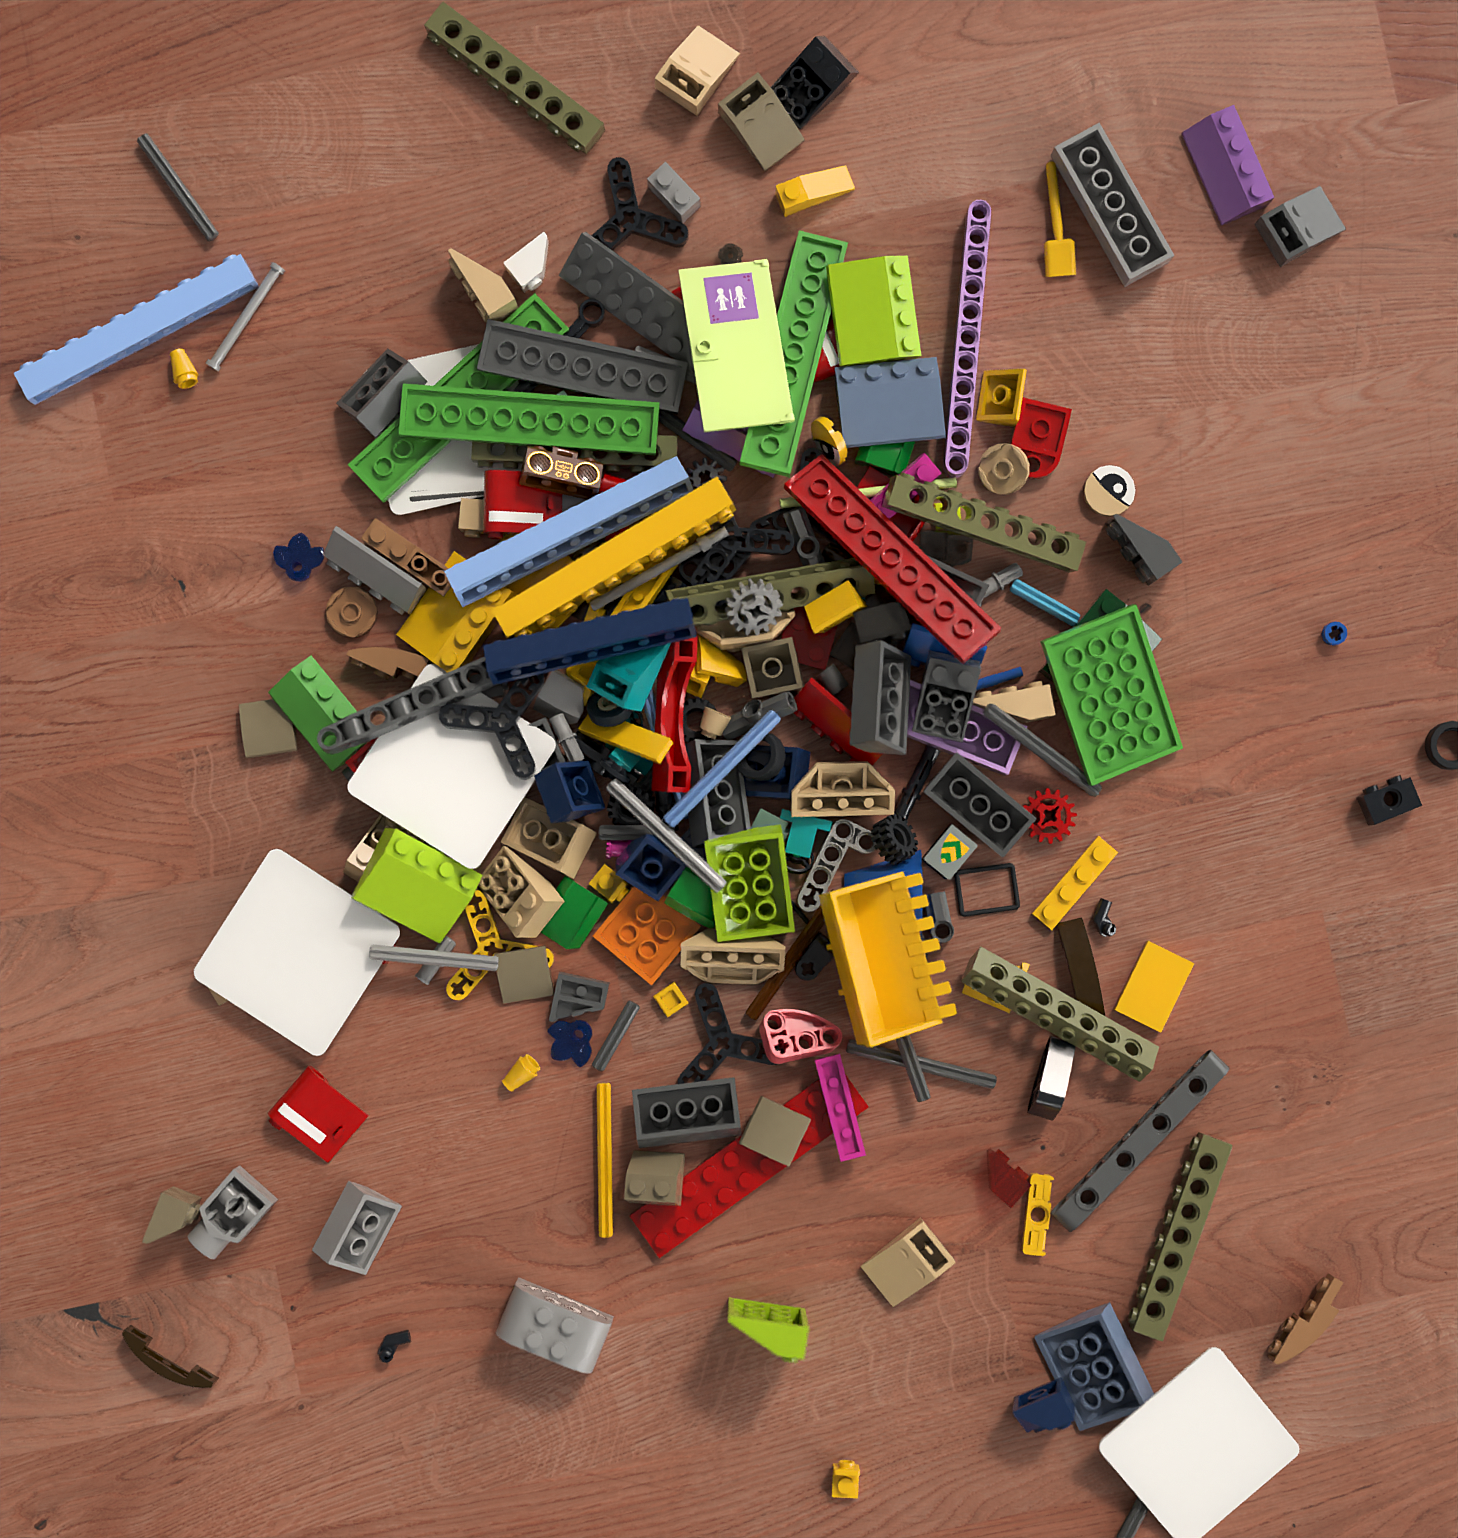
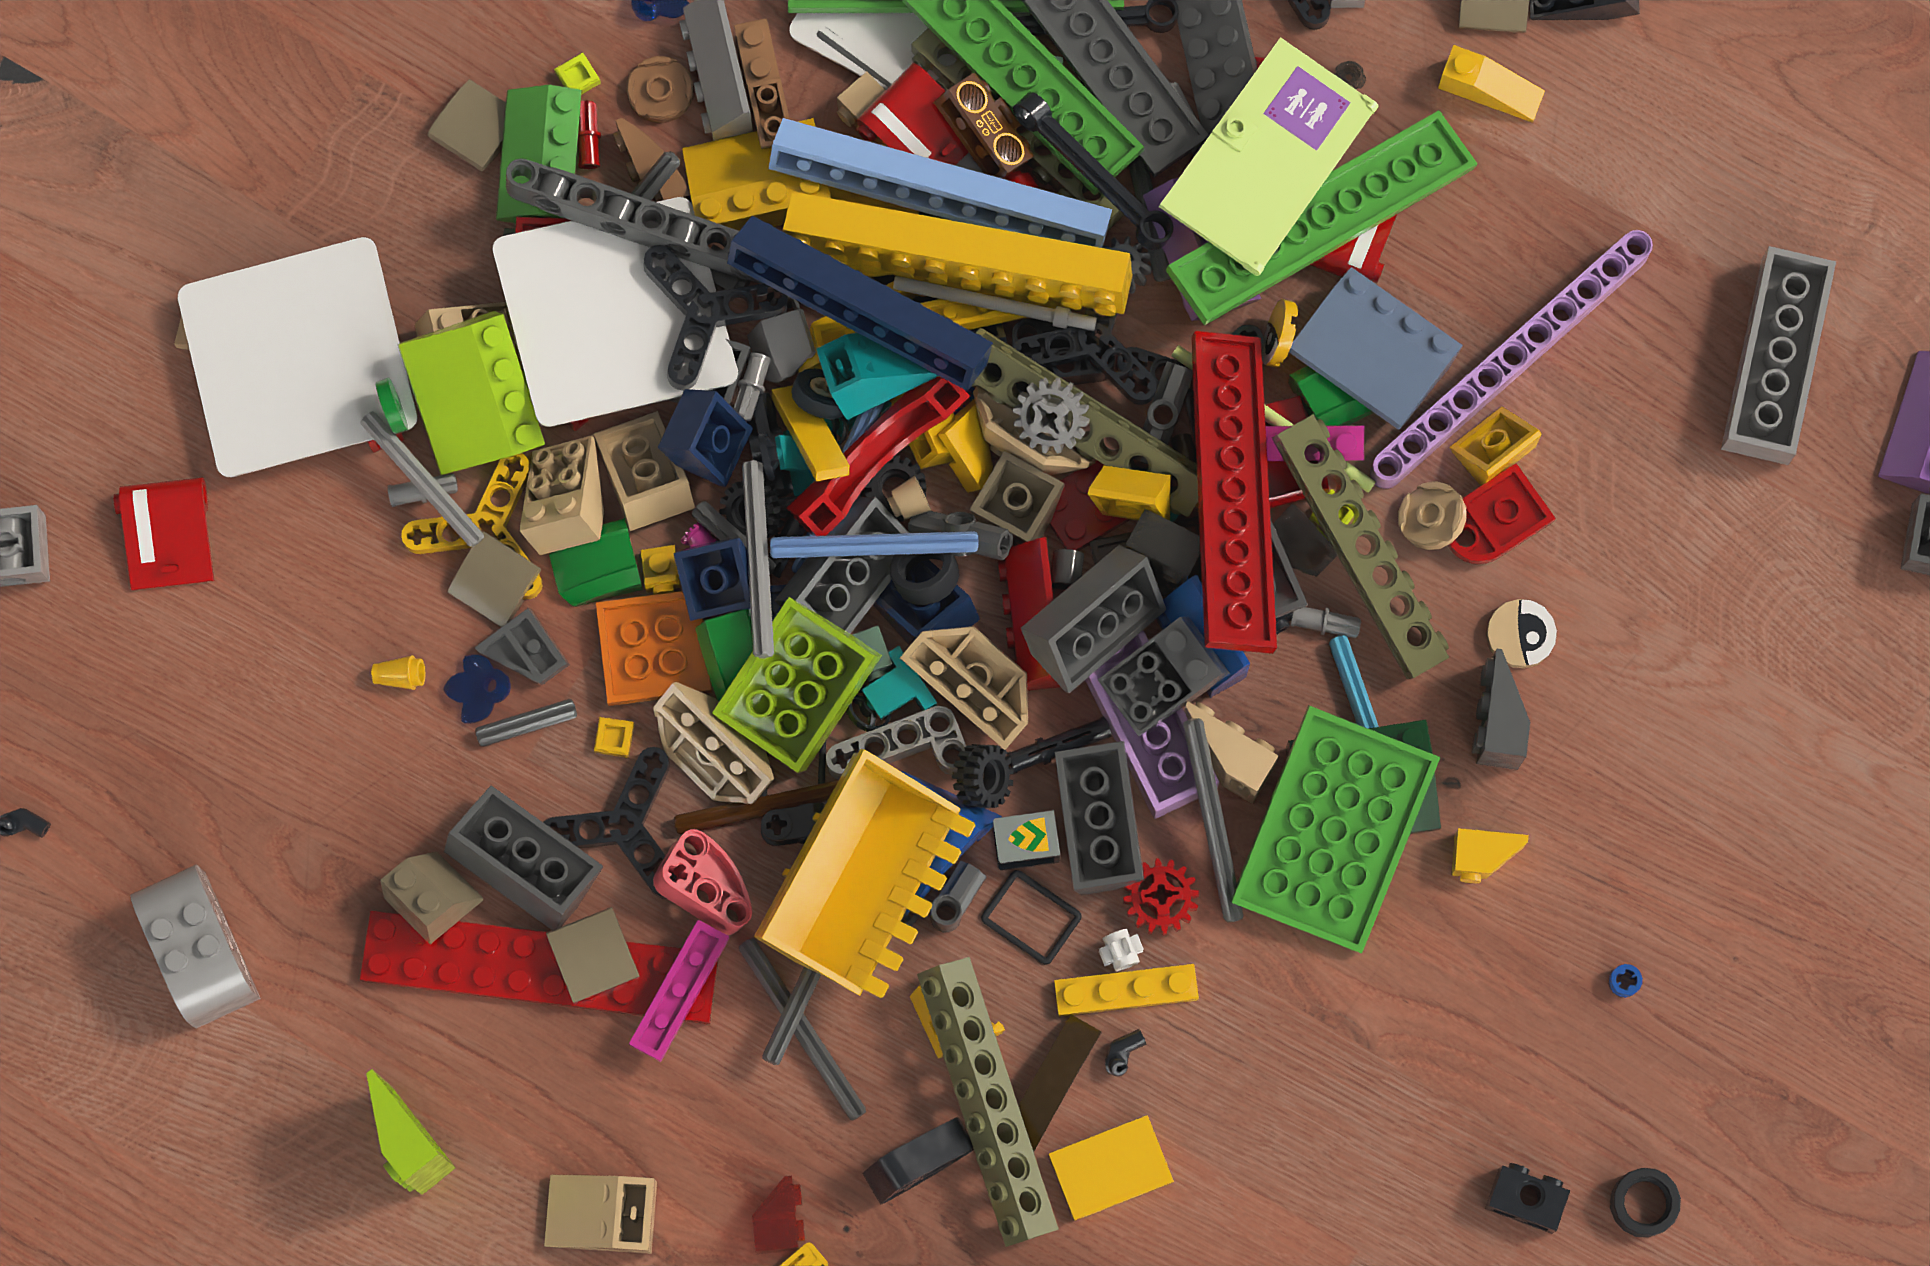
camera: 45 degrees right, 10 degrees down
light grey slope [312,1181,402,1275] -> none
yellow axle [597,1083,613,1238] -> none
lime slope [826,256,921,366] -> none
blue piece [976,667,1023,691] -> none
yellow piece [1044,161,1076,277] -> none
none -> green piece [375,377,408,434]
none -> neon yellow tile [554,53,601,95]
none -> red axle [578,100,601,169]
none -> dark grey axle [631,151,680,200]
none -> black piece [1013,92,1174,250]
none -> white gear [1099,929,1144,972]
none -> yellow slope [1451,828,1529,883]

